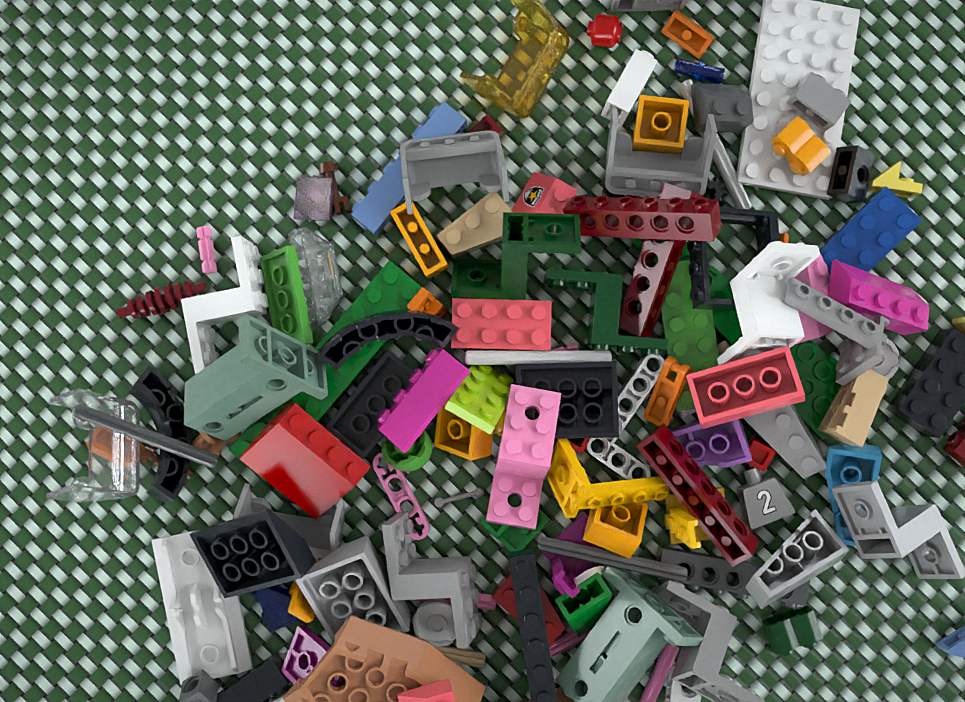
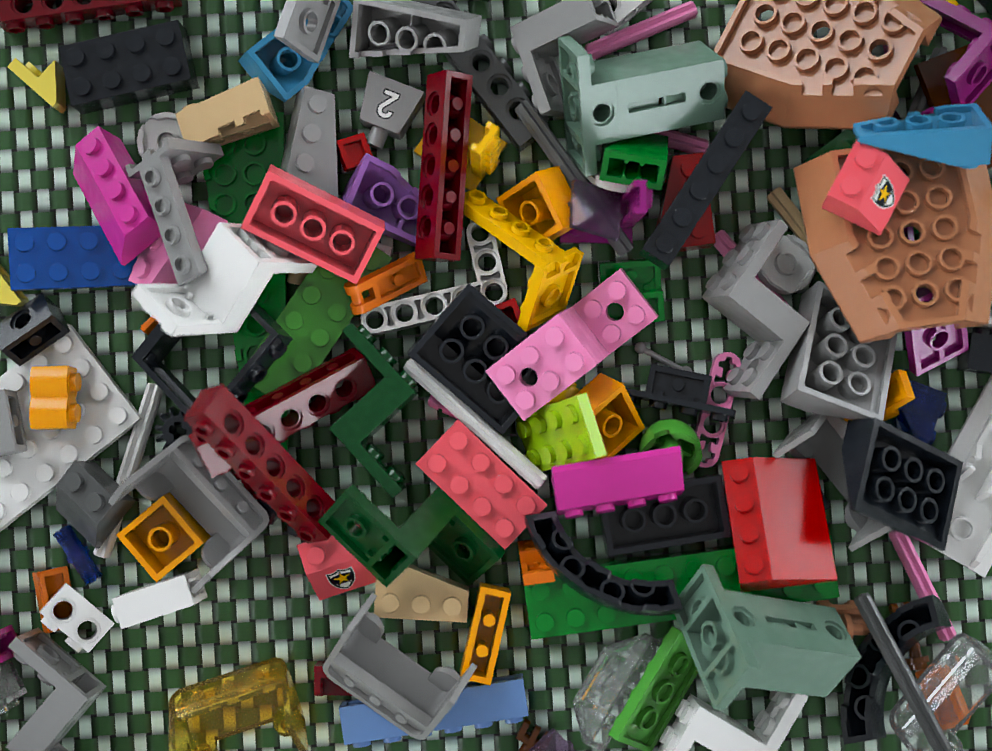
camera: 145 degrees left, 0 degrees up
red head [587,14,624,48] -> none
none -> white brick [40,583,115,653]
none -> clear purple piece [568,179,623,241]
none -> black bracket [626,364,736,423]
none -> bright pink axle [888,530,957,642]

